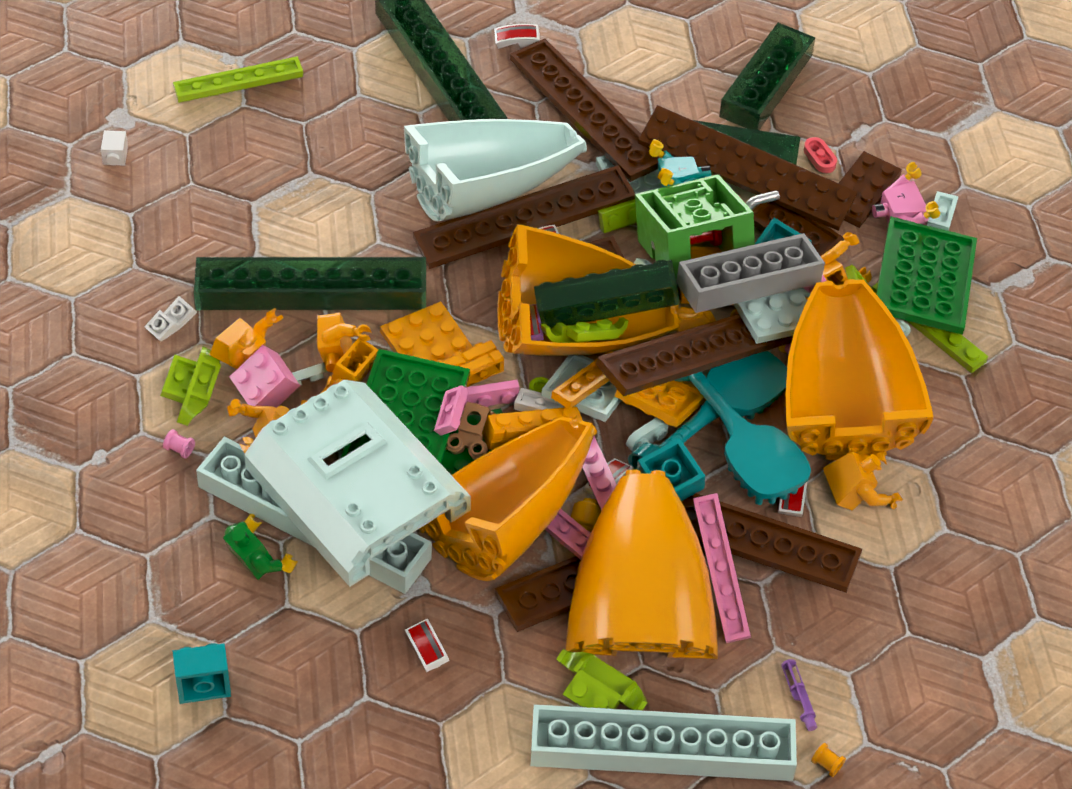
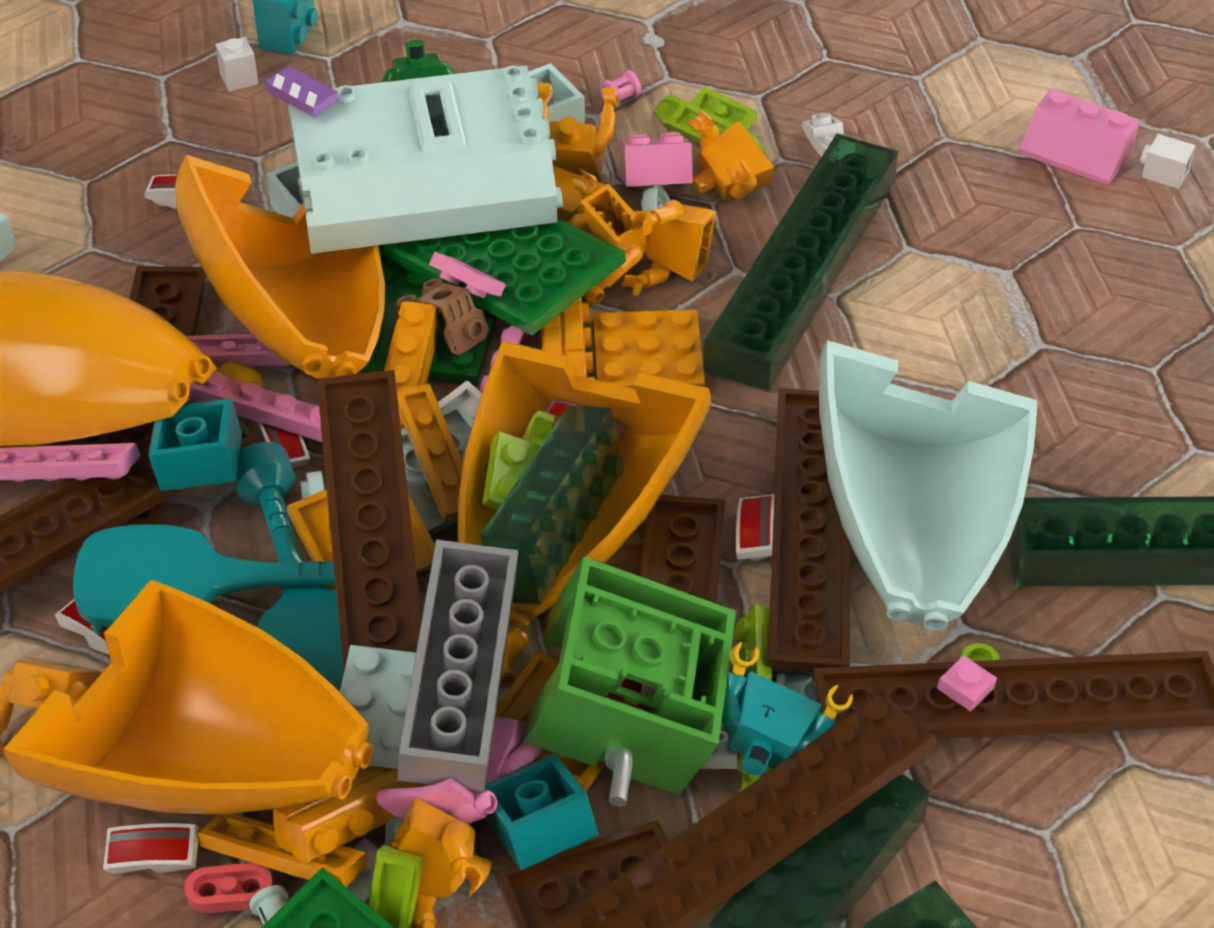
camera: 120 degrees right, 5 degrees down
none -> white brick [215,37,259,92]
none -> medium lavender tile [265,66,339,117]
none -> bright pink plate [937,655,997,712]
none -> bright pink slope [1019,89,1140,186]

